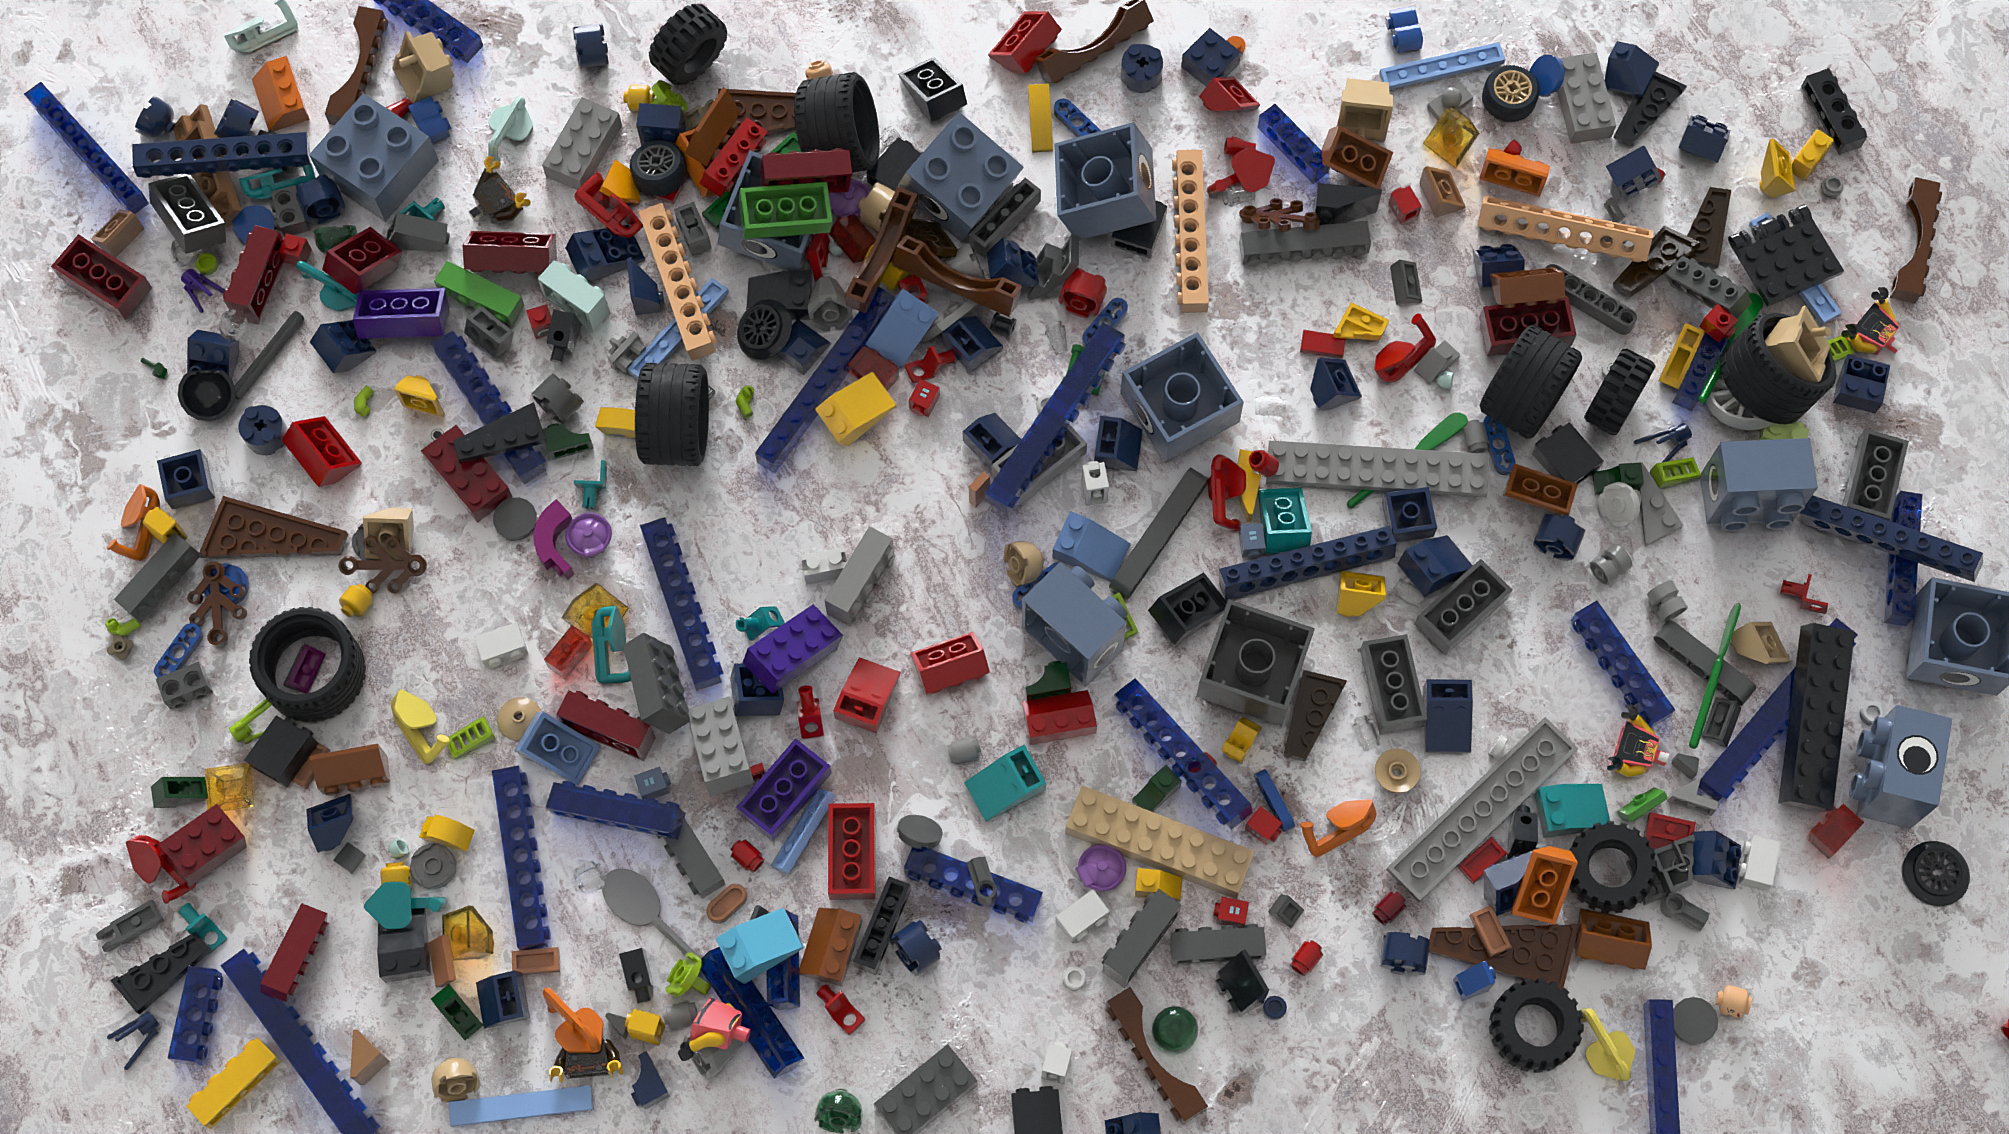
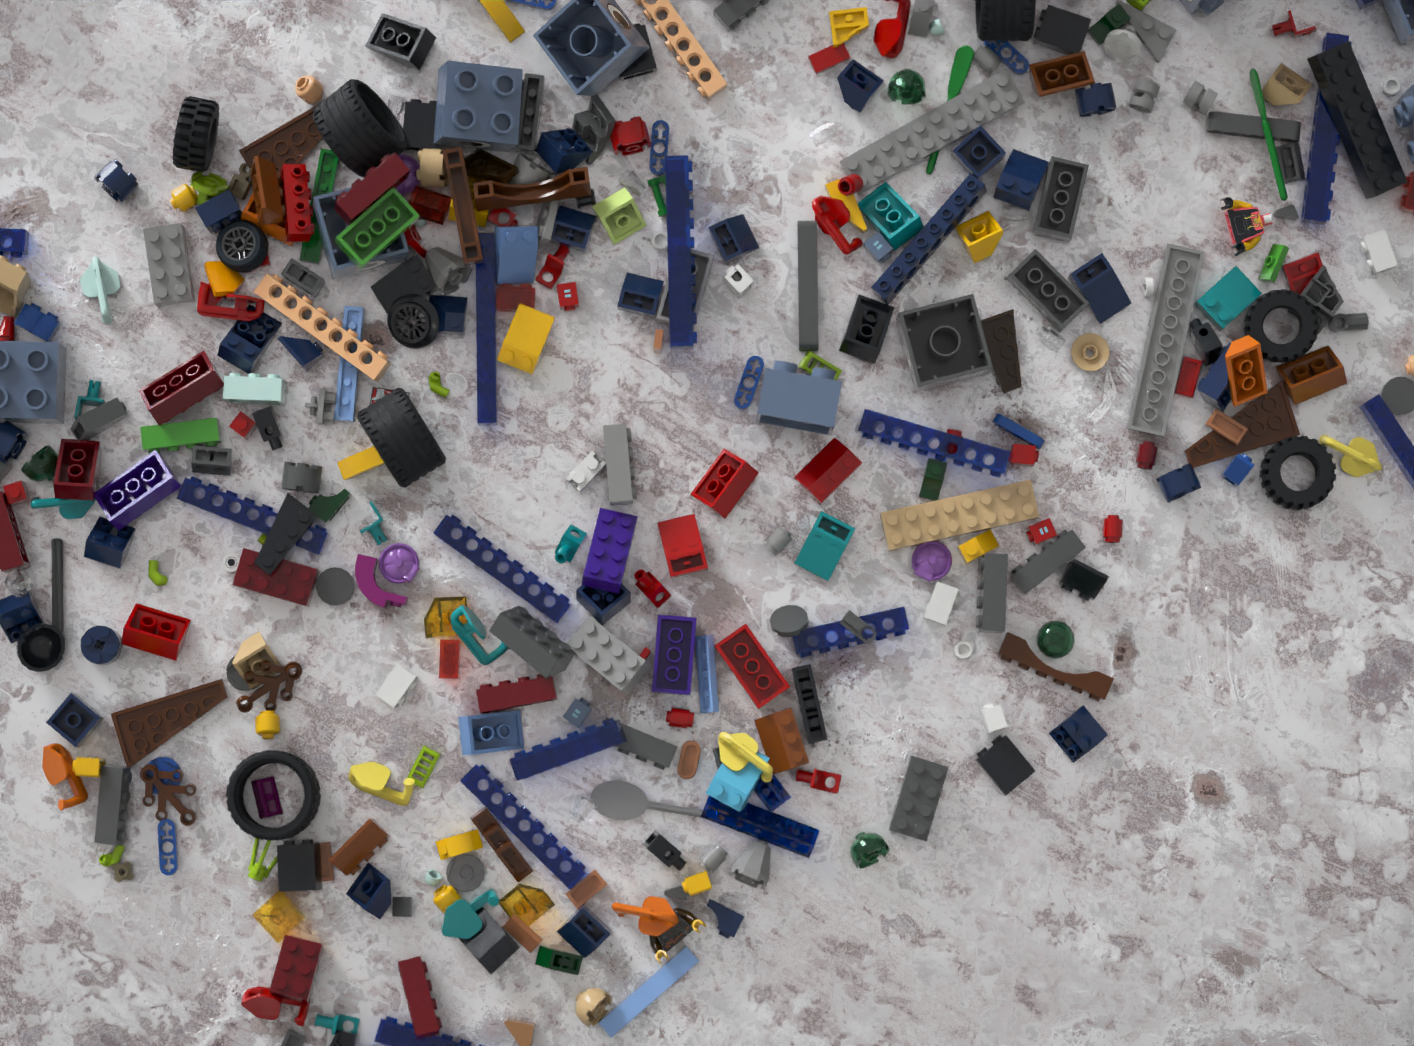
camera: 35 degrees left, 15 degrees up
dark green arch [151,777,208,808] -> none
dark grey brick [156,661,213,709] -> none
yellow slope [394,375,445,418] -> none
torso [468,156,531,224] -> none
tan dish [497,697,541,741] -> none
lime tile [665,952,712,998] -> none
coral torso [678,997,751,1061] -> none
dark blue brick [890,920,942,976] -> none
tan cylinder [1003,541,1045,586] -> none
dark green arch [1025,661,1072,700] -> none
medium blue slope [1052,511,1131,582] -> none
sand blue brick [1120,332,1244,463] -> none
yellow brick [1221,716,1262,763] -> none
dark blue tile [1263,996,1287,1020] -> none
dark grey slope [1268,894,1304,928] -> none
orange piece [1300,799,1377,857] -> none
clear blue brick [1571,600,1675,728] -> none
light grey slope [1667,778,1719,816] -> none
dark blue slope [1692,831,1742,889] -> none
none -> reddish brown slope [470,806,533,882]
none -> yellowish green slope [592,187,647,245]
none -> light yellow piece [718,732,773,782]
none -> clear green cylinder [888,69,926,104]

